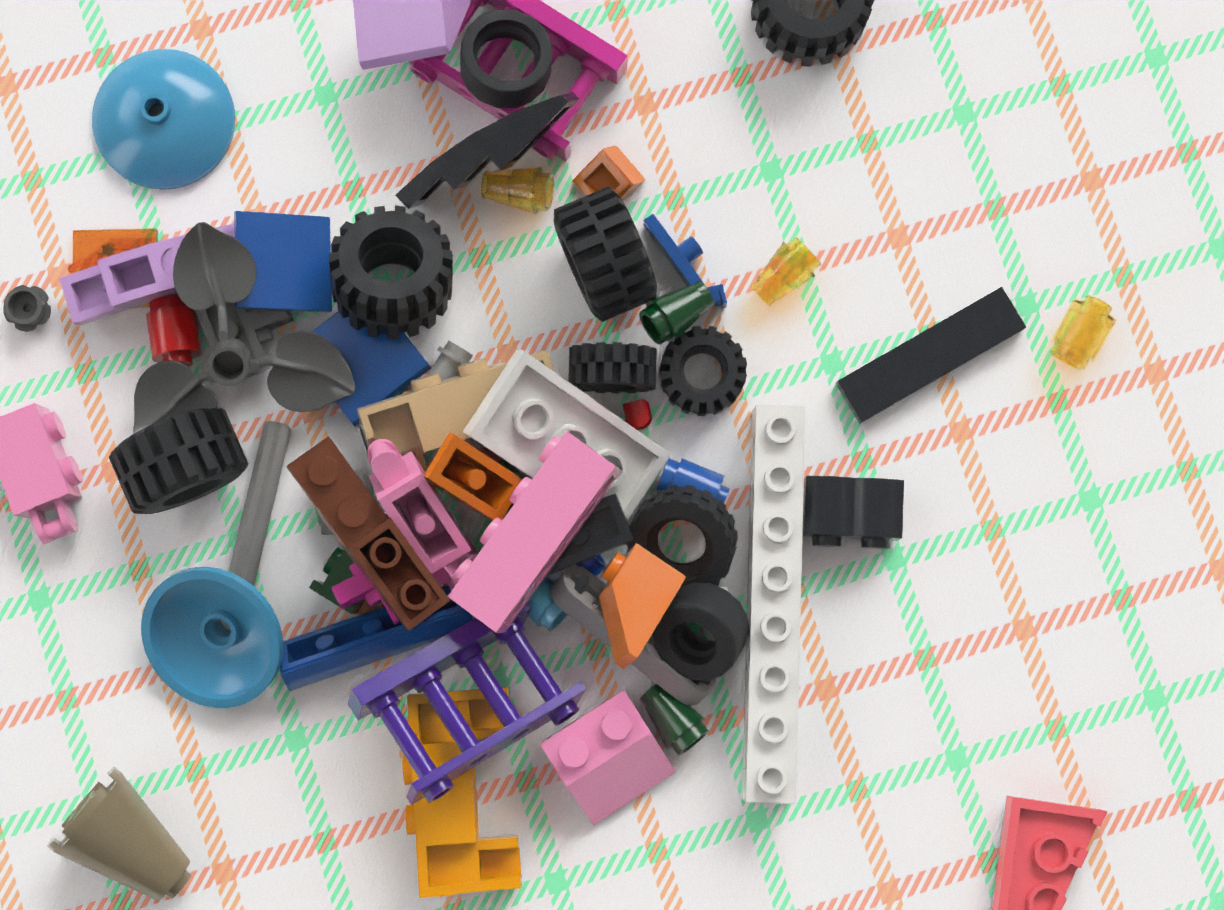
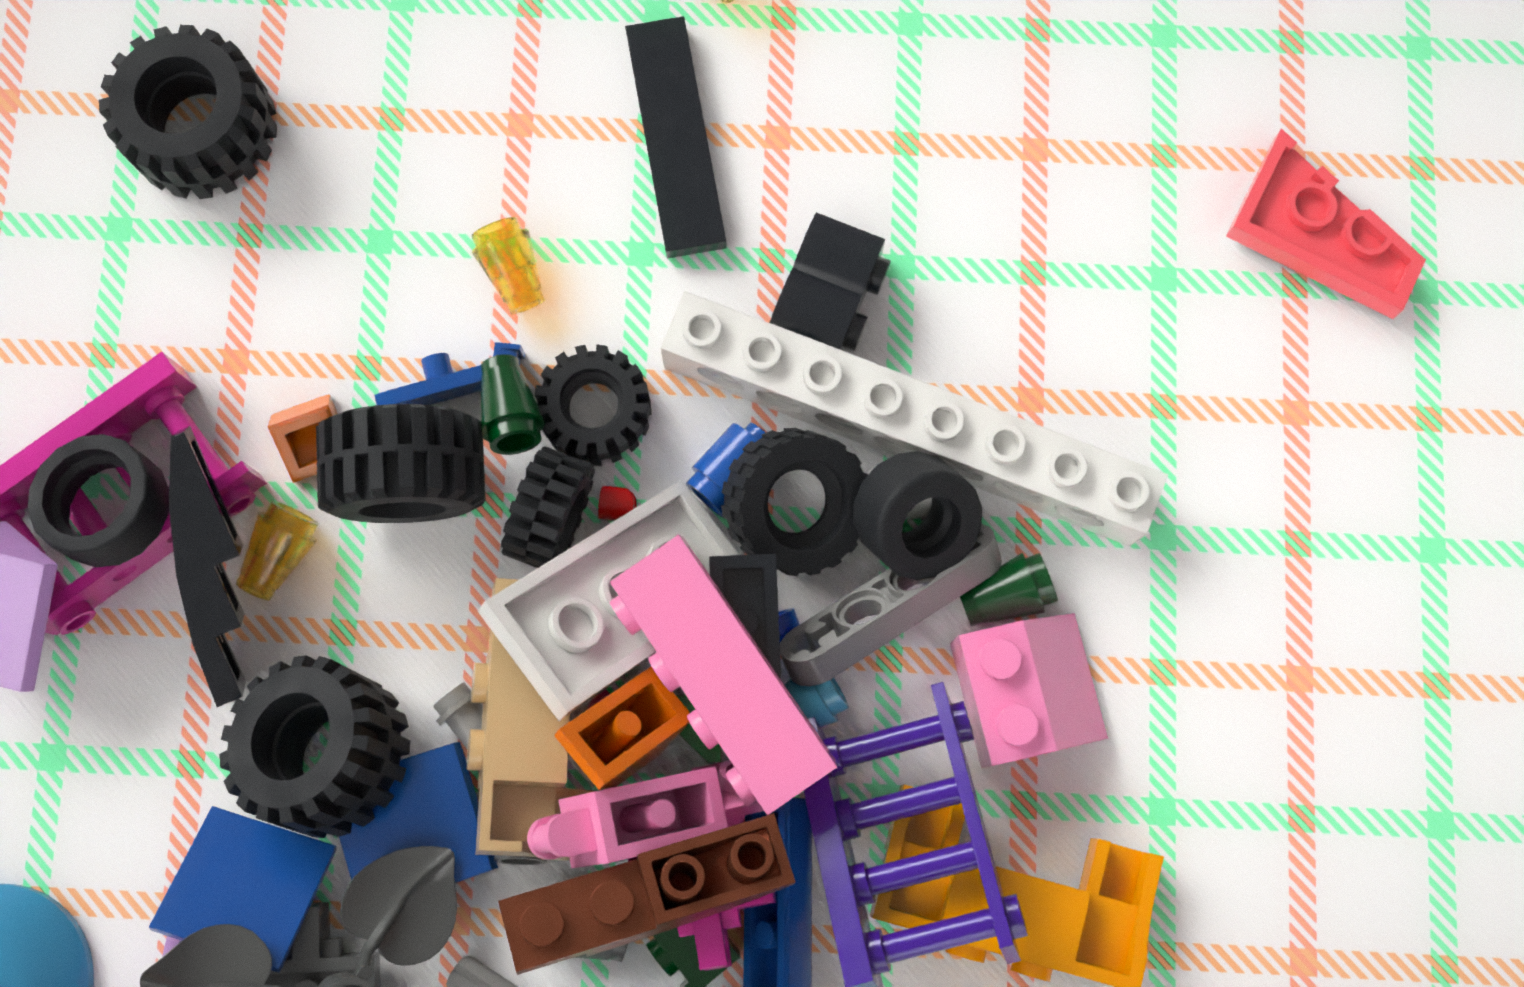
camera: 70 degrees left, 5 degrees down
orange slope [599,543,686,669] -> none

